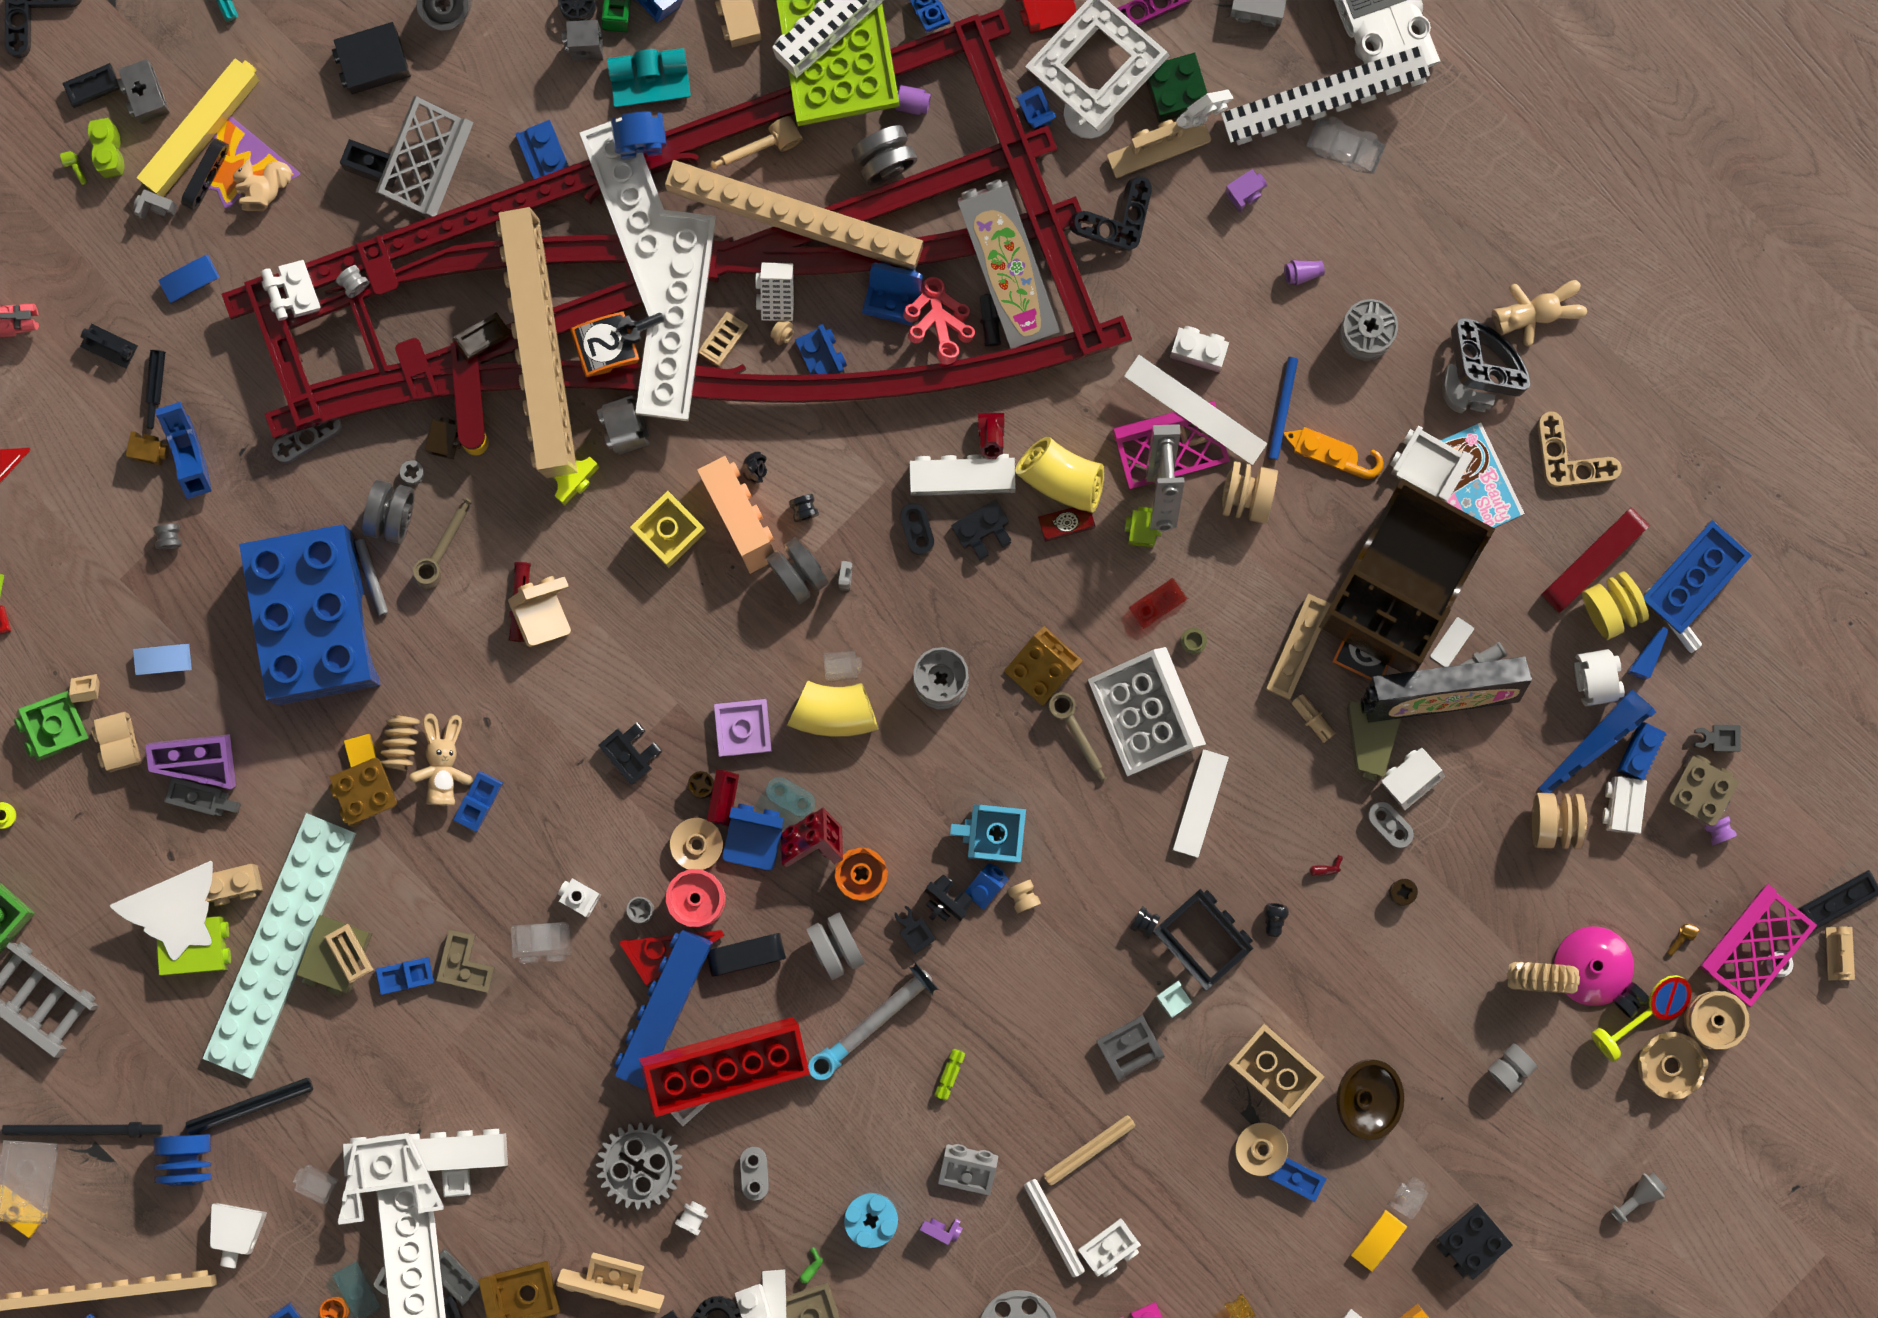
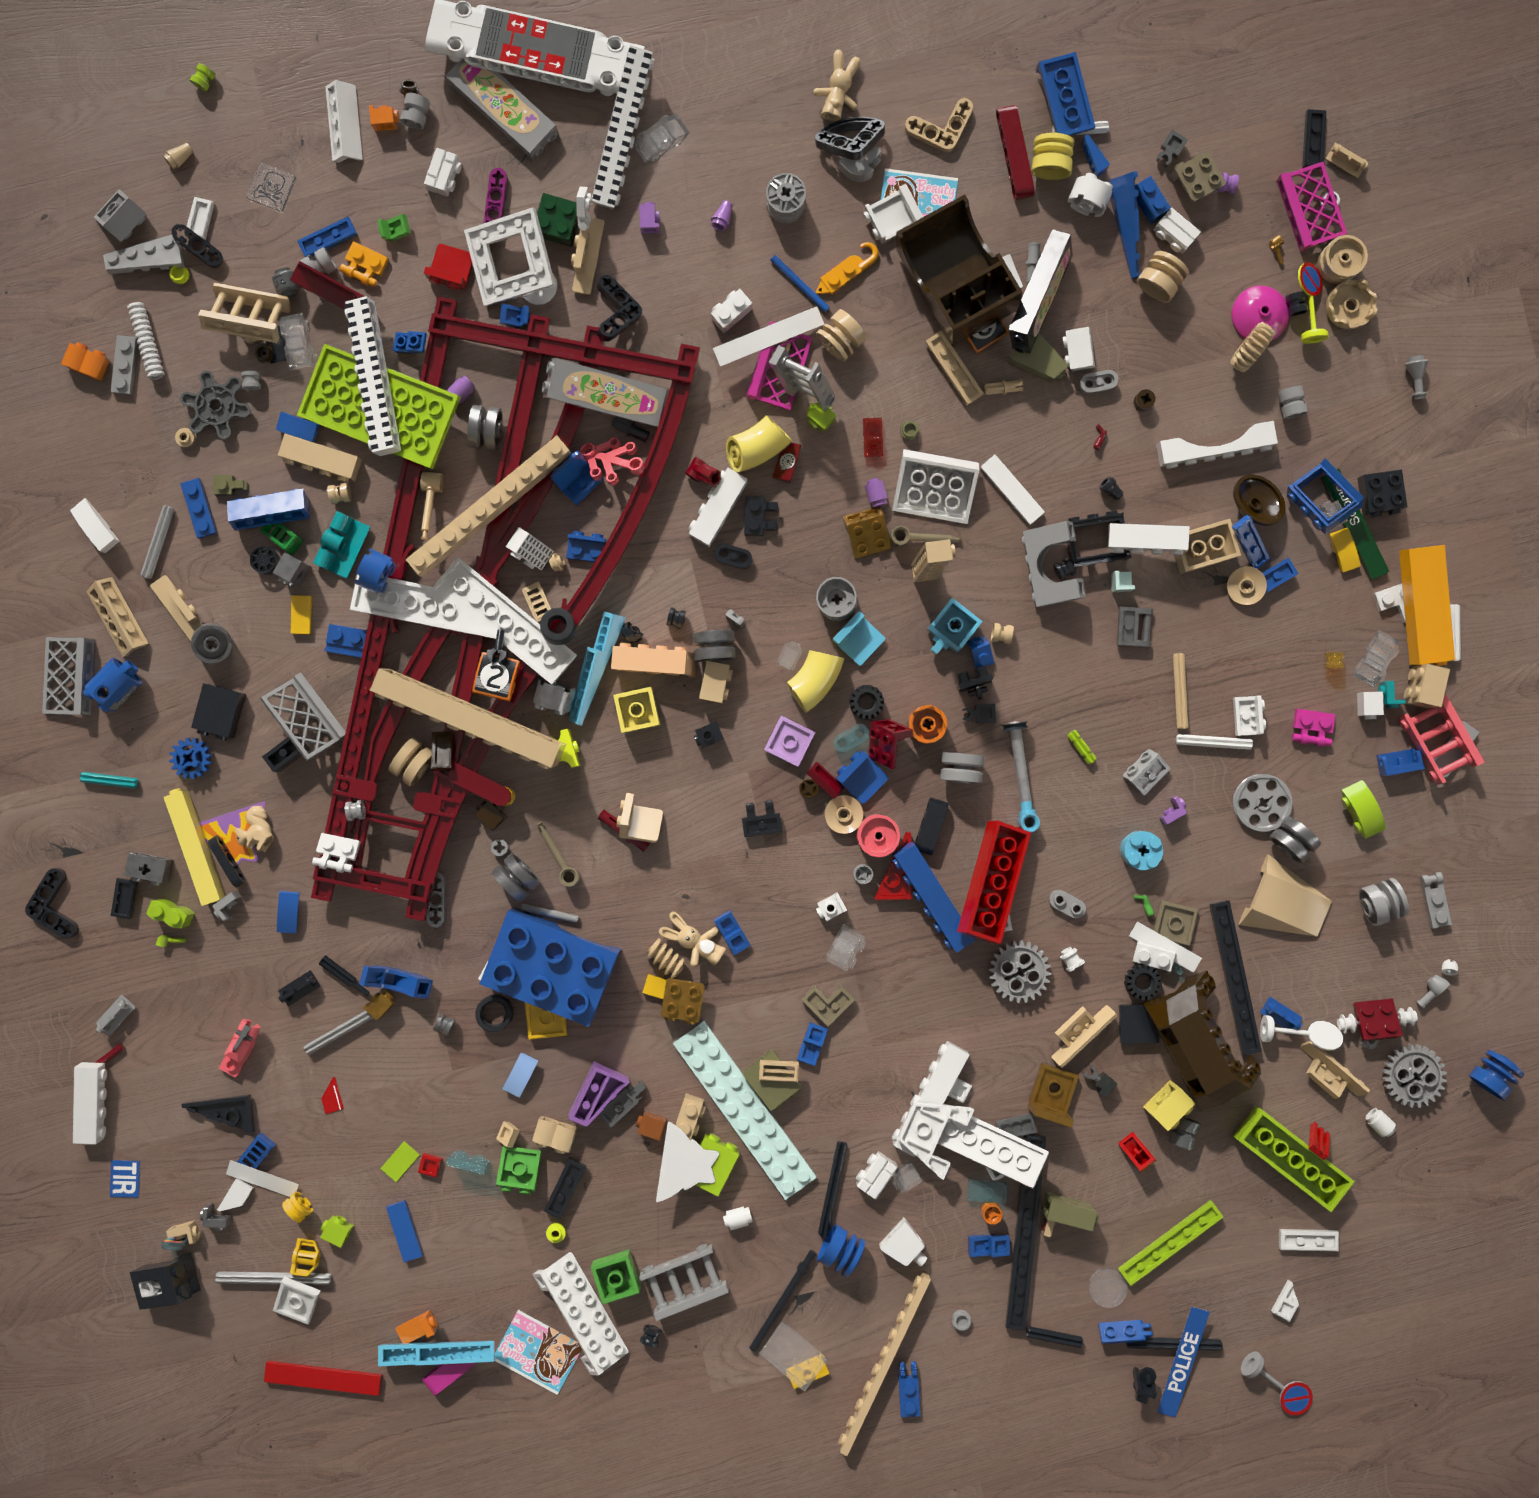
camera: 60 degrees left, 5 degrees up
none -> blue gear [169,738,213,779]
none -> yellow tile [290,595,312,634]
none -> light grey axle [304,1011,373,1055]
none -> tan wheel [327,482,352,505]
none -> tan wheel [388,737,432,787]
none -> clear light blue plate [446,1150,490,1175]
none -> black tyre [475,994,513,1032]
none -> yellow plate [525,1002,568,1040]
none -> black tyre [540,608,576,645]
none -> black plate [544,1157,587,1219]
none -> medium azure slope [568,611,626,725]
none -> dark orange brick [635,1111,667,1140]
none -> black brick [694,721,724,748]
none -> tan brick [699,661,733,704]
none -> white brick [723,1206,753,1230]
none -> medium azure bracket [832,611,885,666]
none -> black tyre [849,685,884,720]
none -> white brick [856,1151,898,1199]
none -> medium lavender brick [865,478,888,507]
none -> tan brick [911,539,956,583]
none -> light grey arch [1022,521,1086,607]
none -> white brick [1108,523,1190,555]
none -> white arch [1156,421,1278,469]
none -> blue tile [1232,515,1270,569]
none -> blue window [1287,458,1364,534]
none -> dark green tile [1320,469,1390,580]

